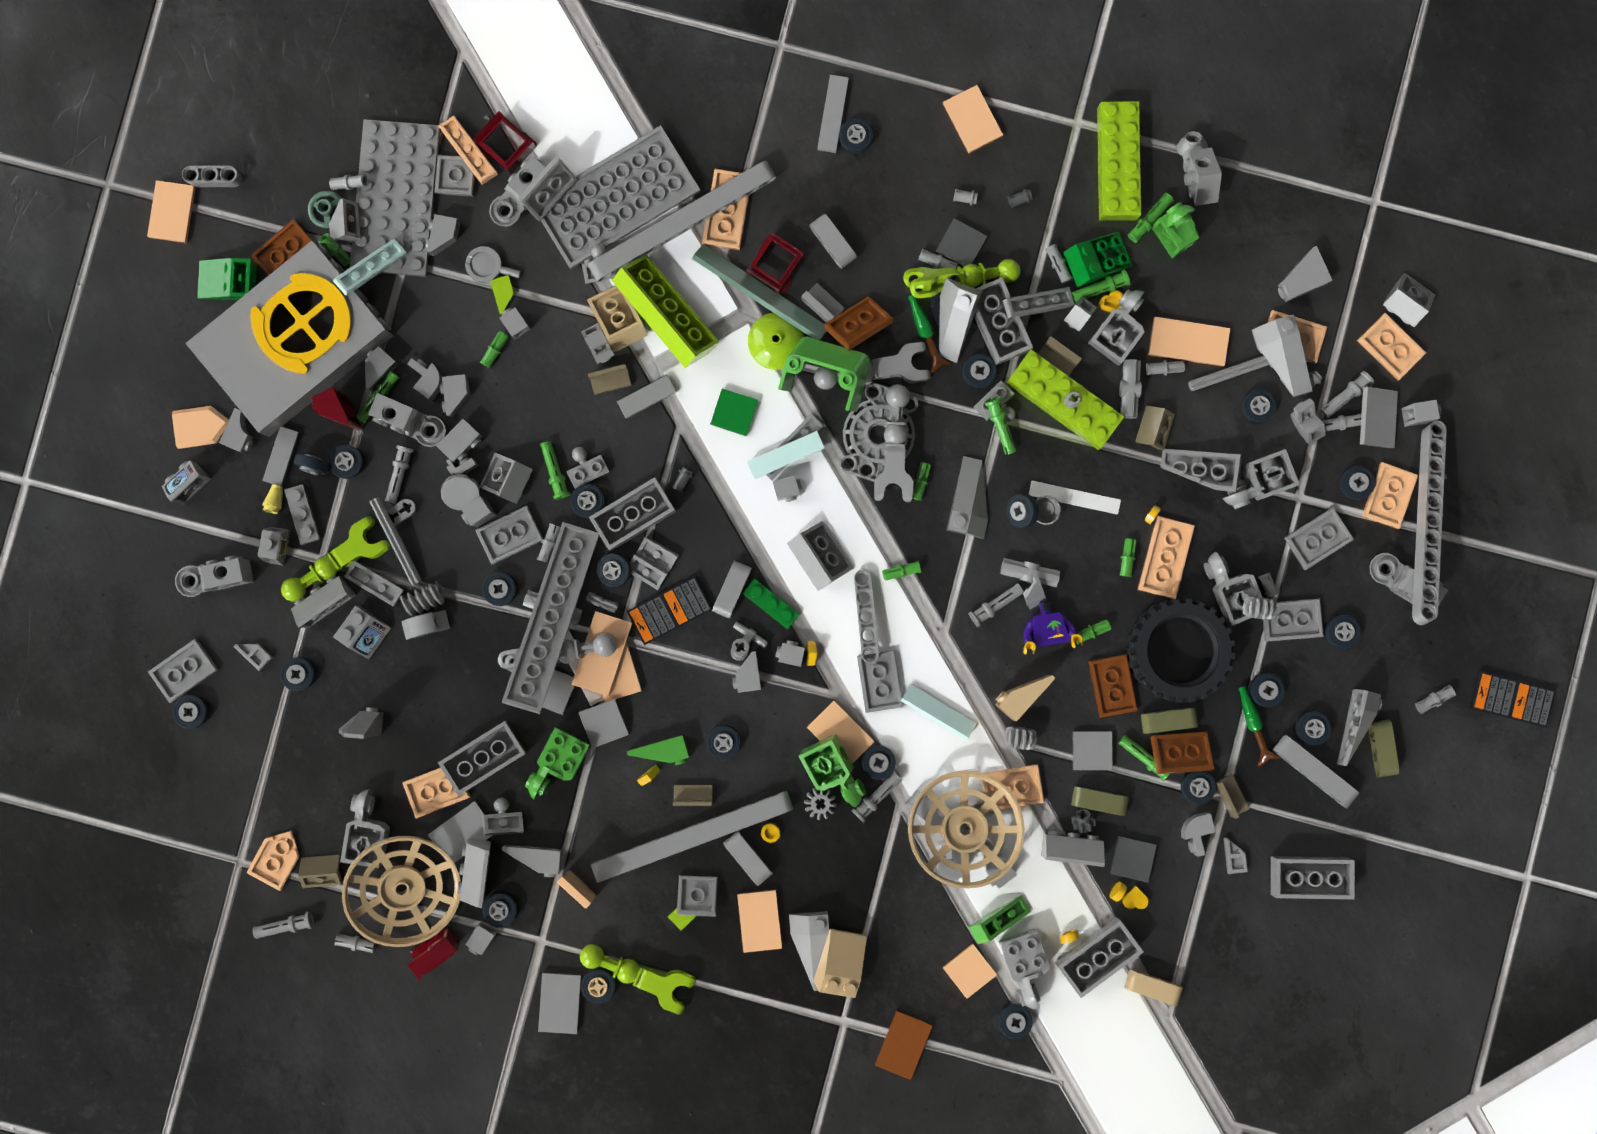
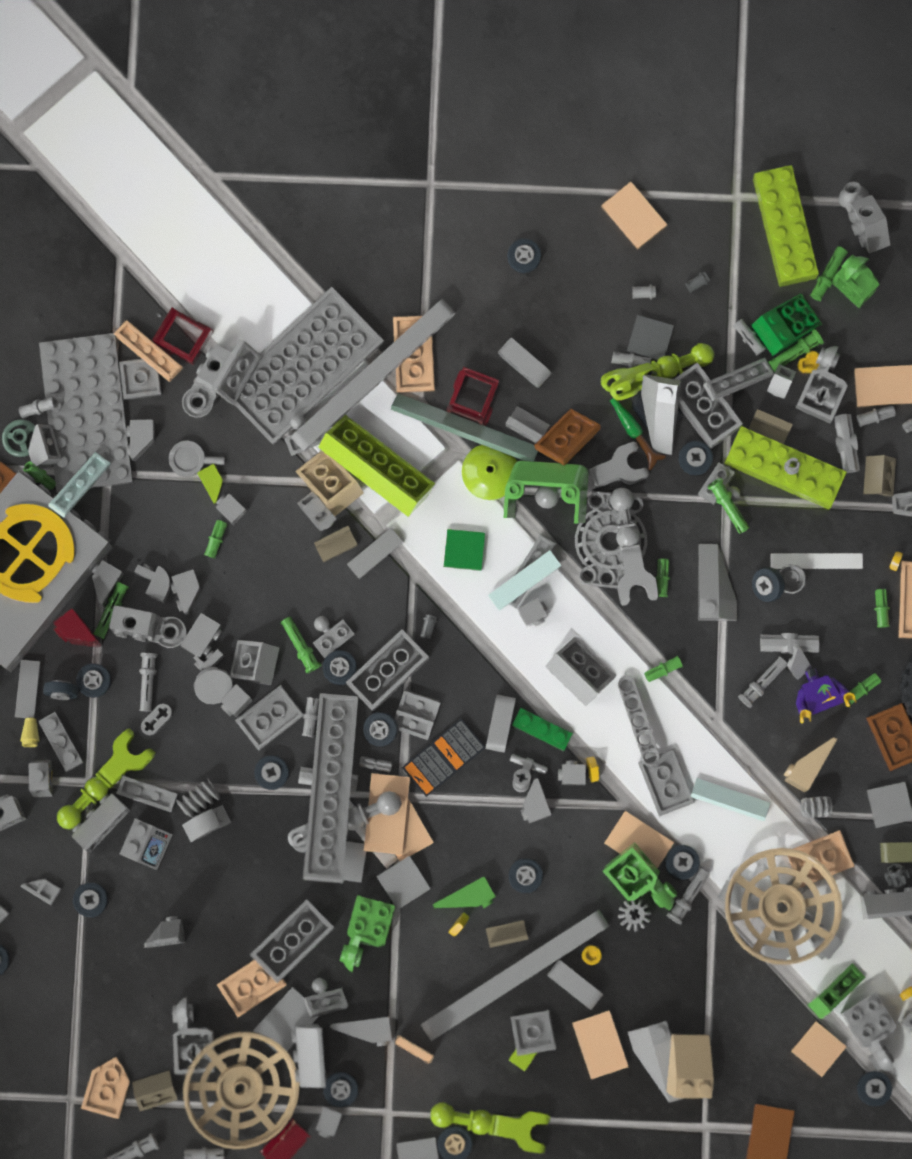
camera: 10 degrees left, 5 degrees down
light grey axle [370,497,421,585] -> none
light grey tile [817,75,849,153] -> none

